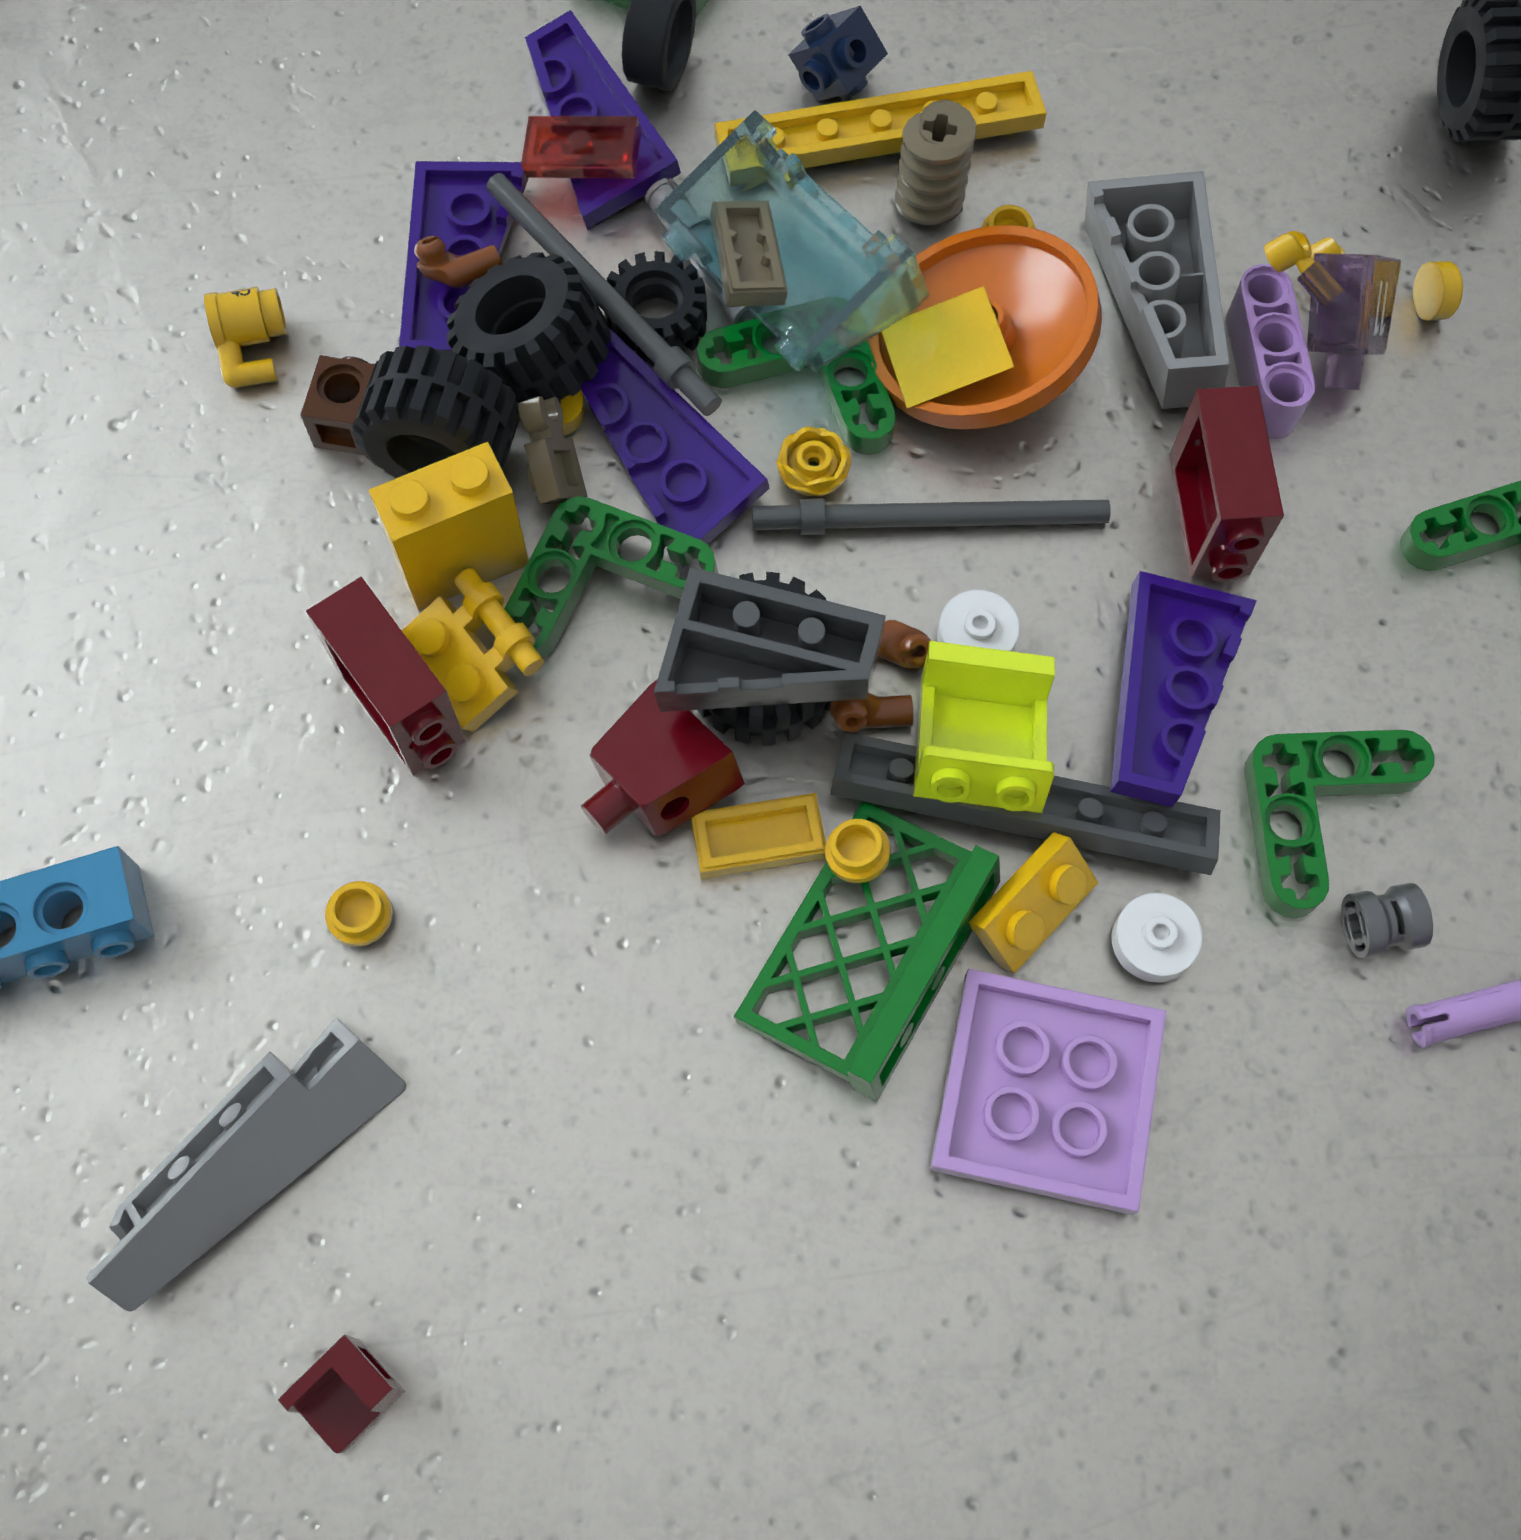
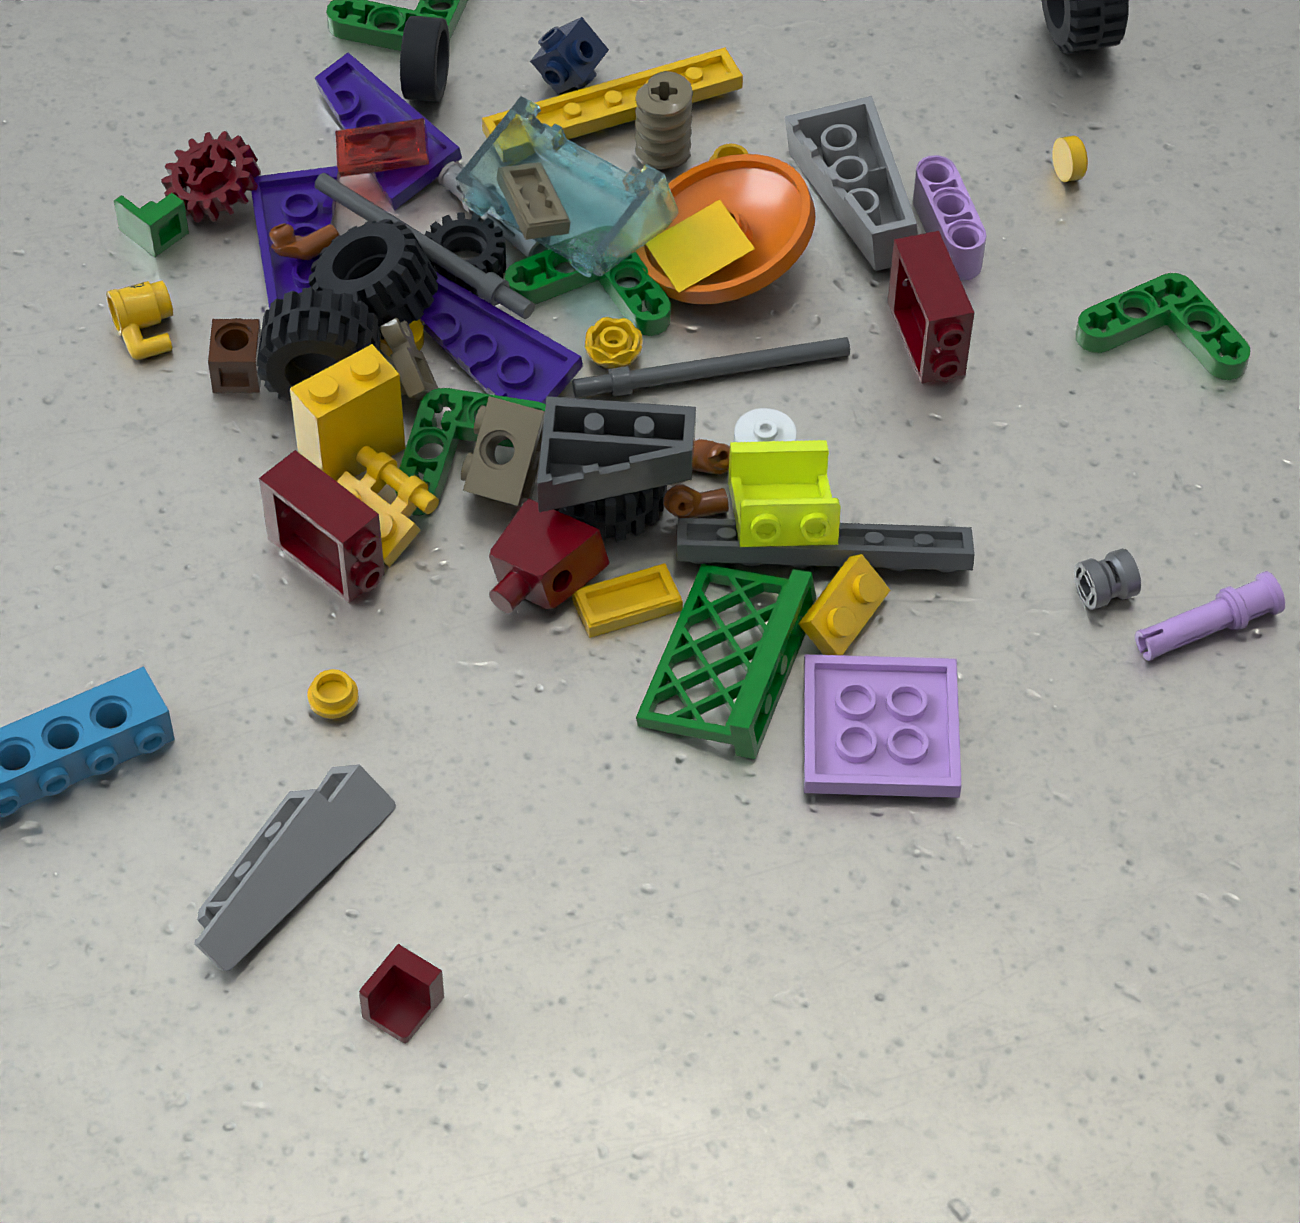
camera: 10 degrees left, 15 degrees down
yellow plate [825,819,891,883] -> none
dark purple wing [1110,571,1257,807] -> none
white wheel [1112,893,1203,982] -> none
green beam [1244,730,1435,918] -> none
torso [1264,231,1401,390] -> none
none -> green panel [114,193,189,257]
none -> dark red gear [161,131,261,223]
none -> dark tan brick [461,396,545,507]

